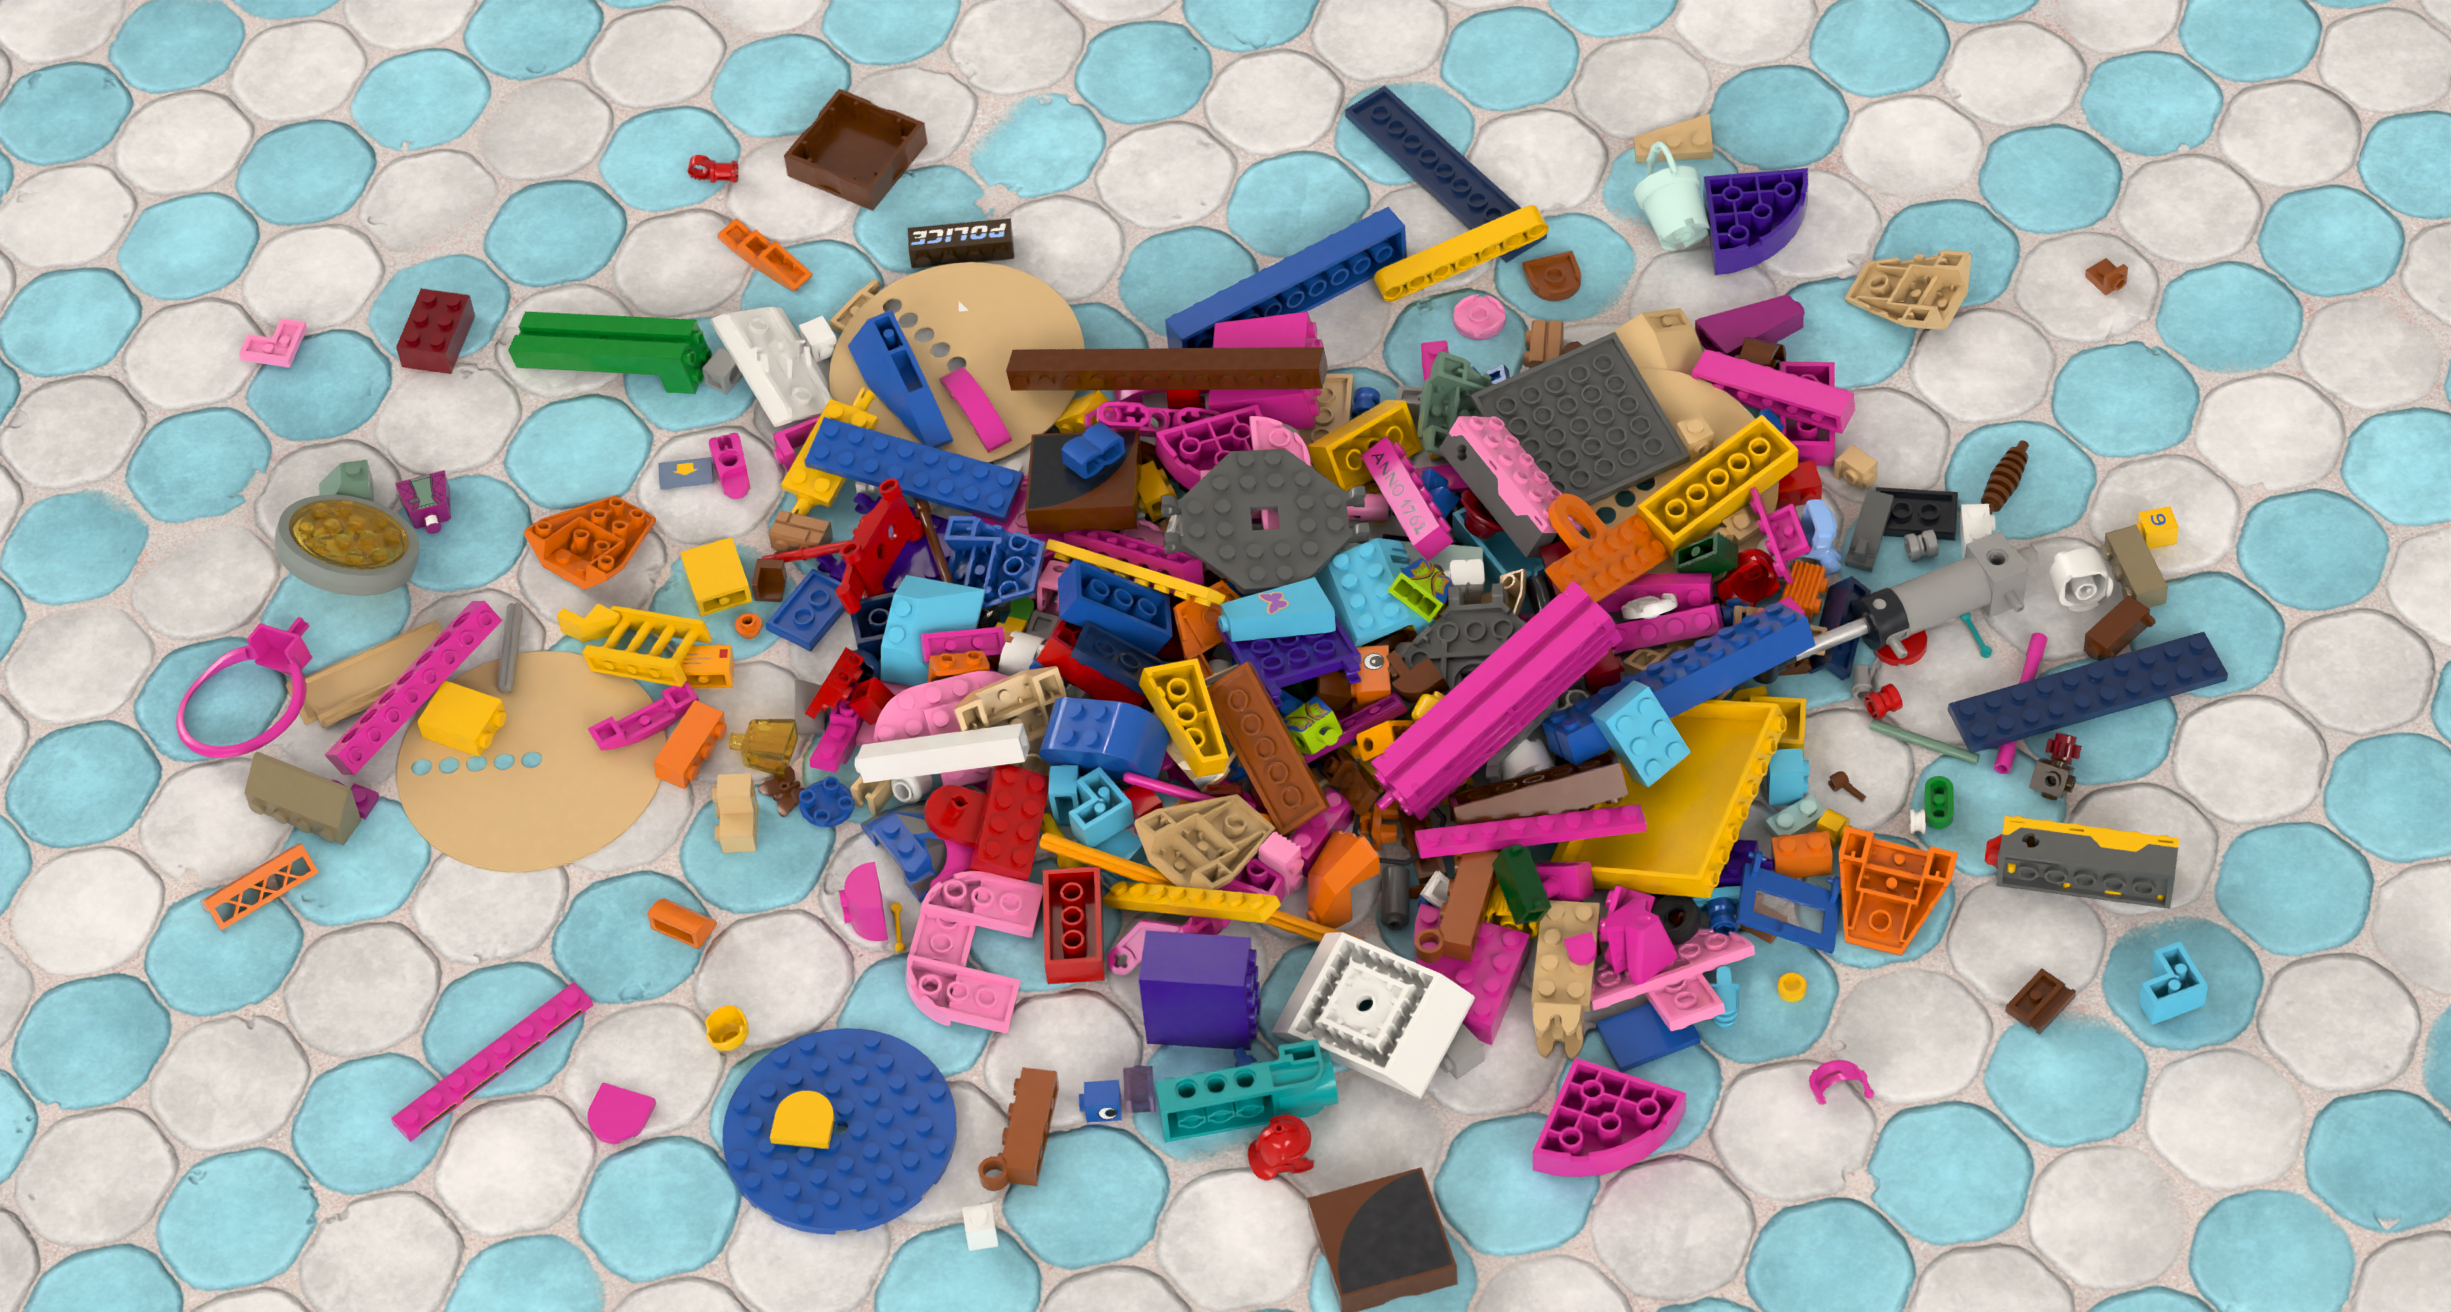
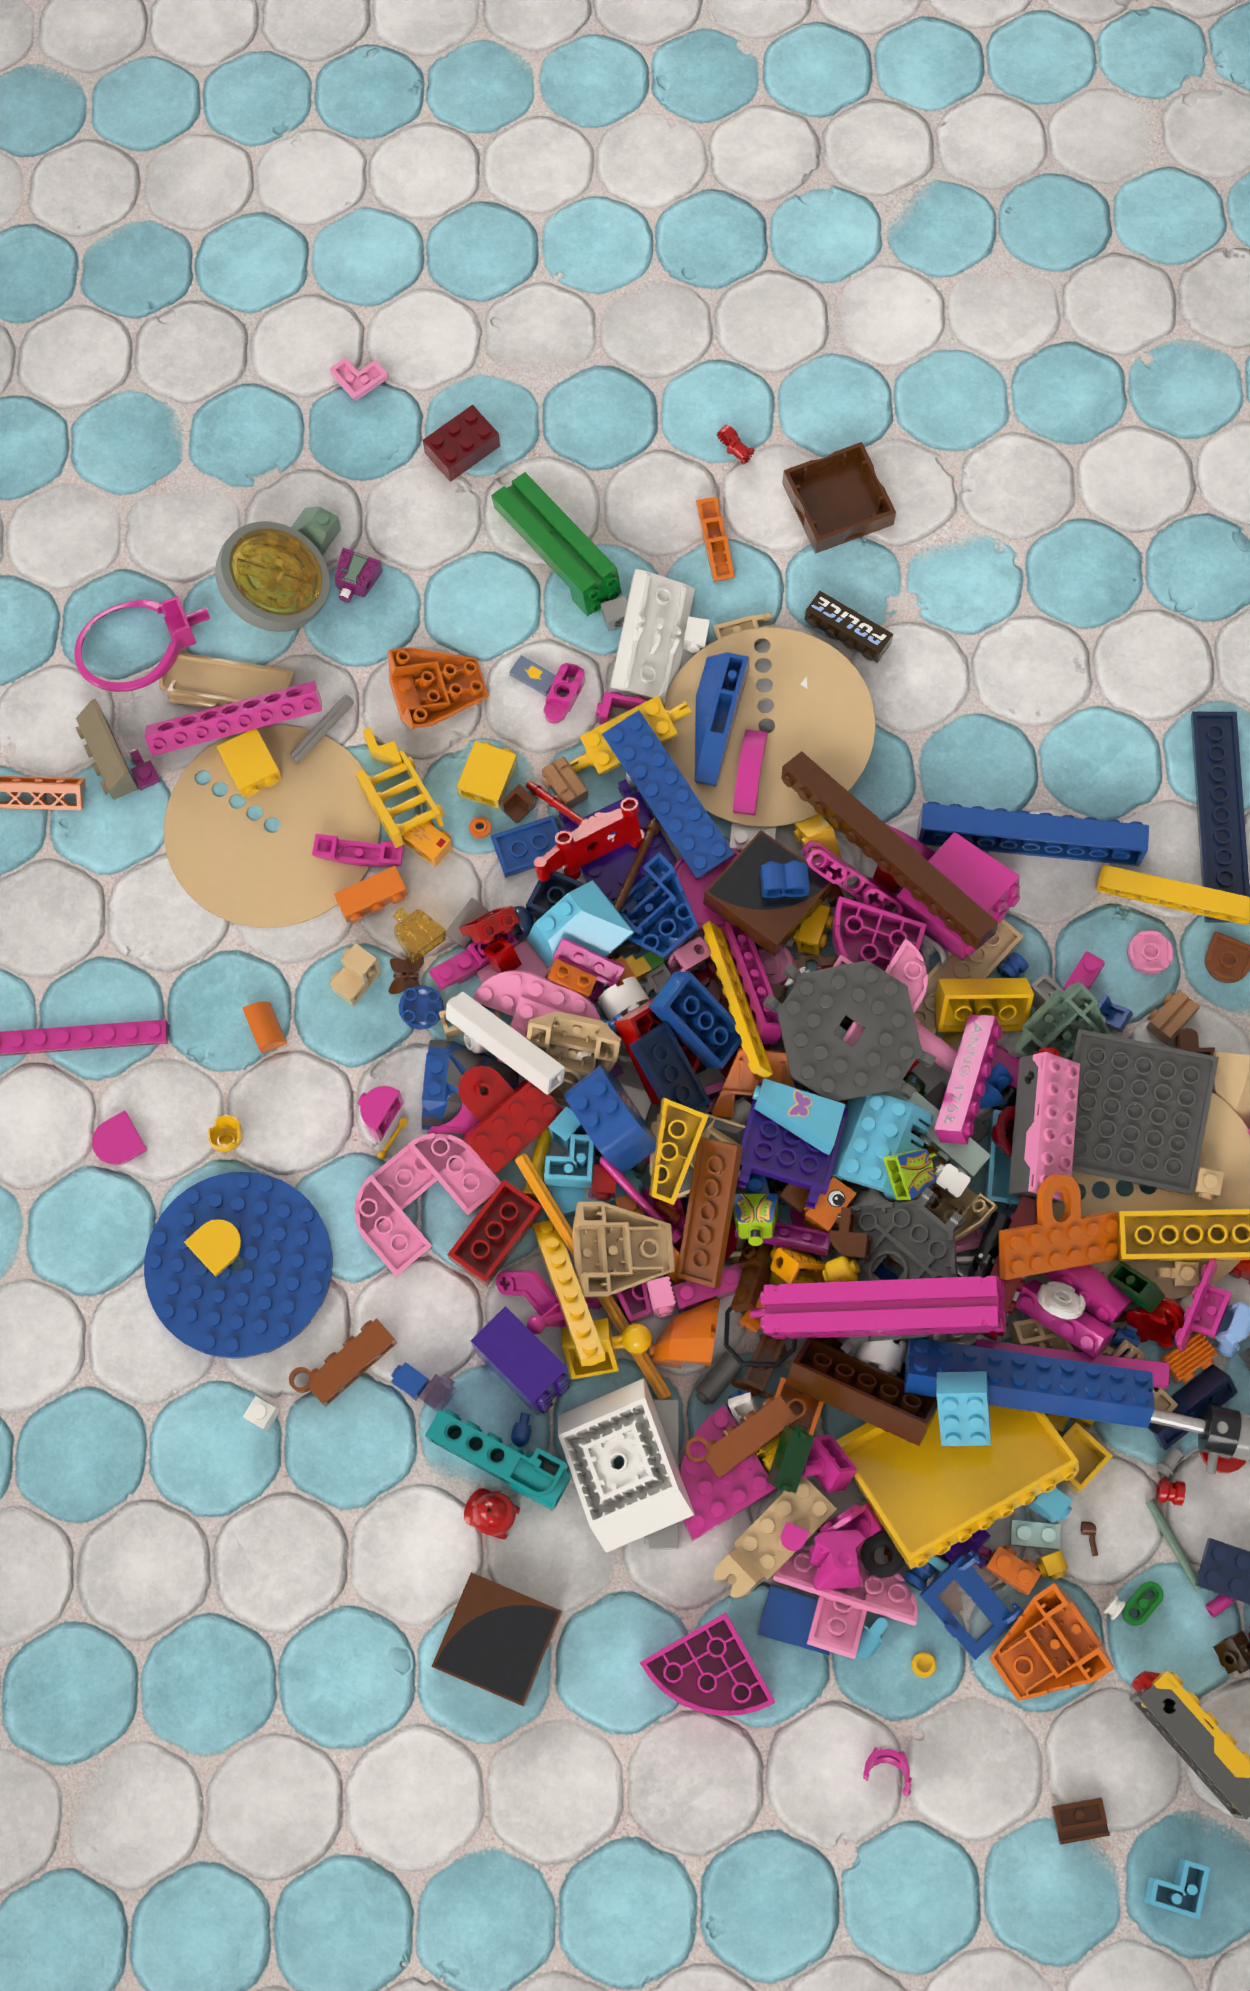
camera: 35 degrees right, 20 degrees up
dark pink plate [1415,804,1647,858] -> none
none -> yellow brick [561,1318,652,1380]

